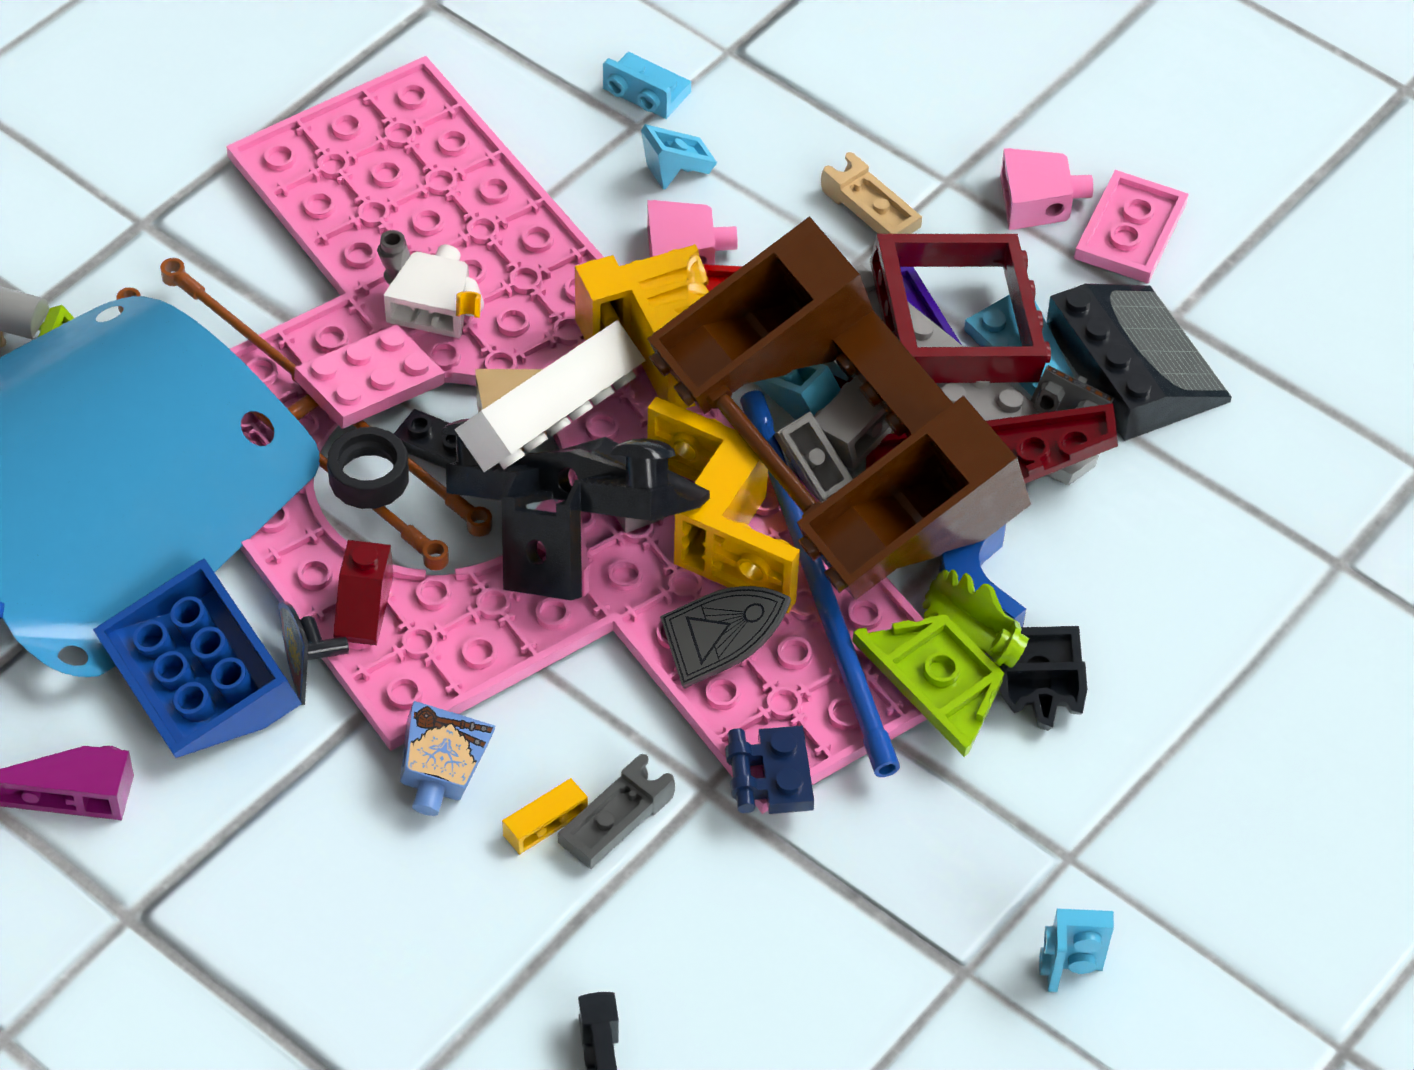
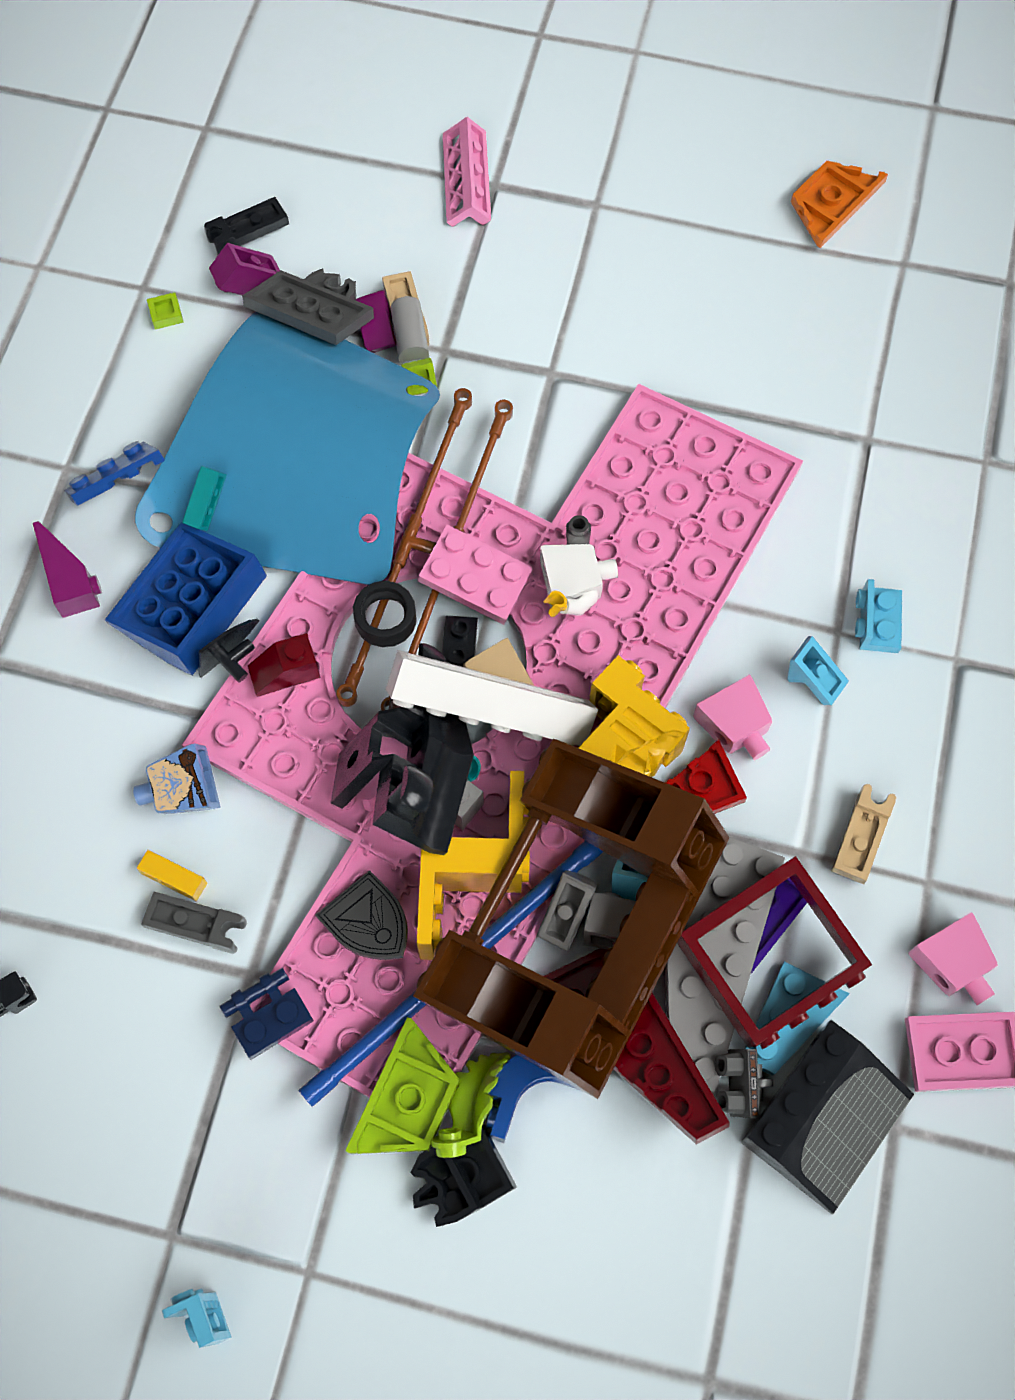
camera: 65 degrees right, 15 degrees up
none -> teal piece [182,466,227,531]

